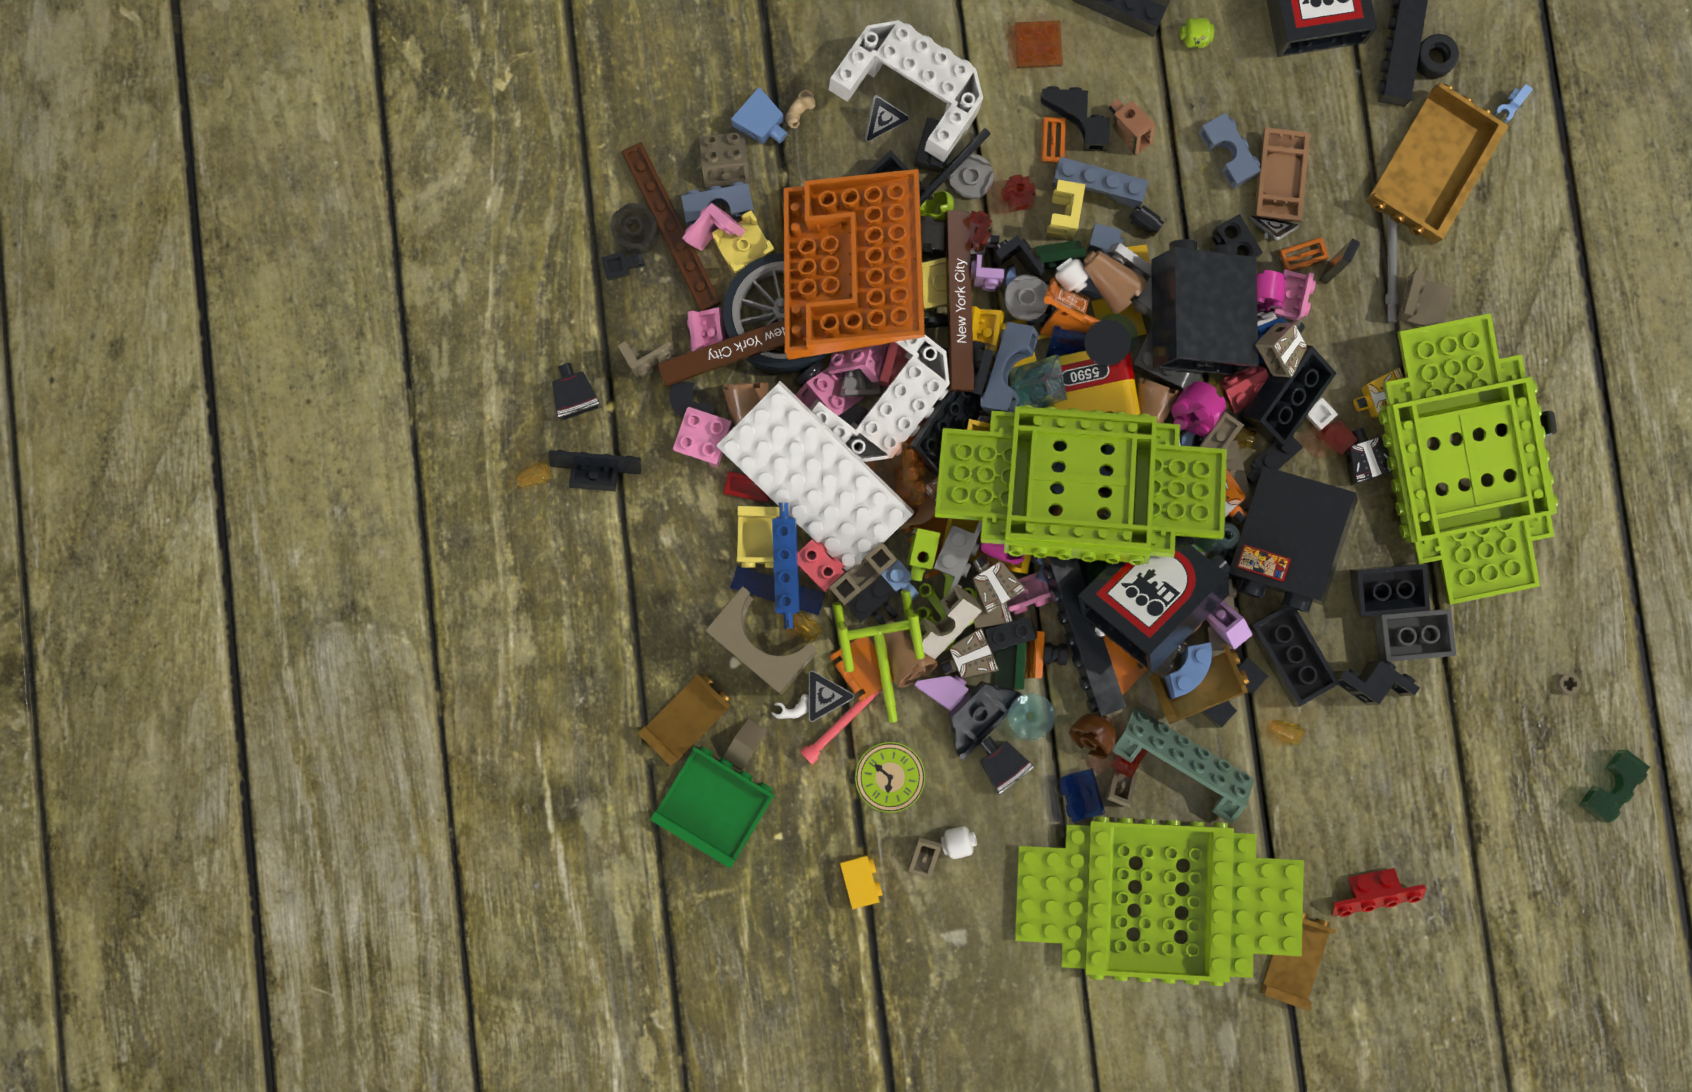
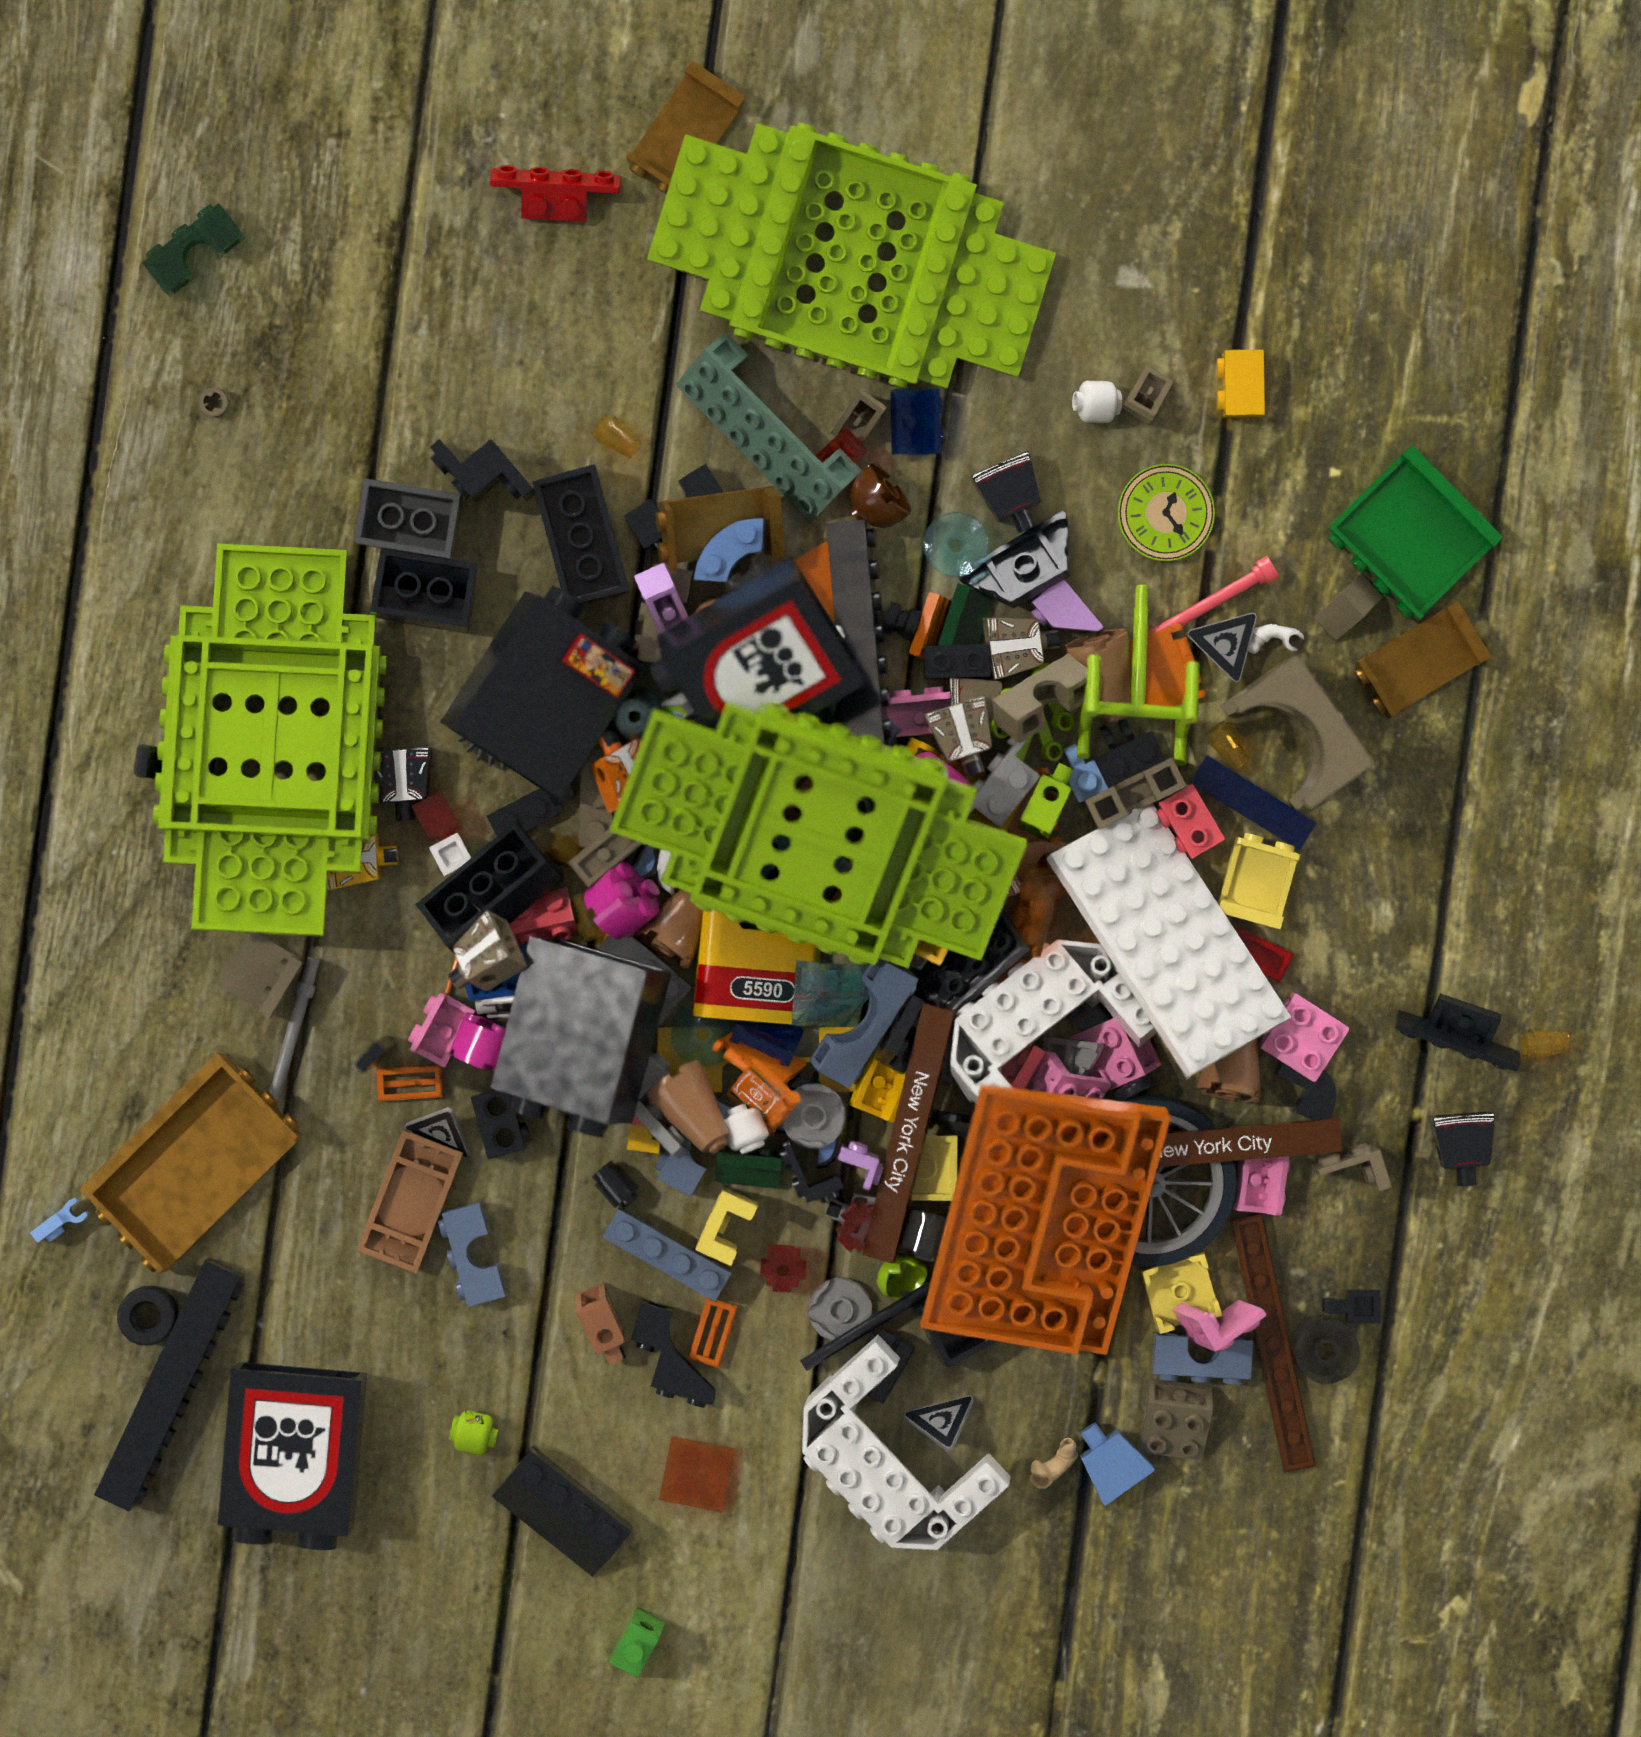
camera: 160 degrees left, 5 degrees up
blue plate [772,502,800,629] -> none
black tile [1084,320,1131,367] -> none

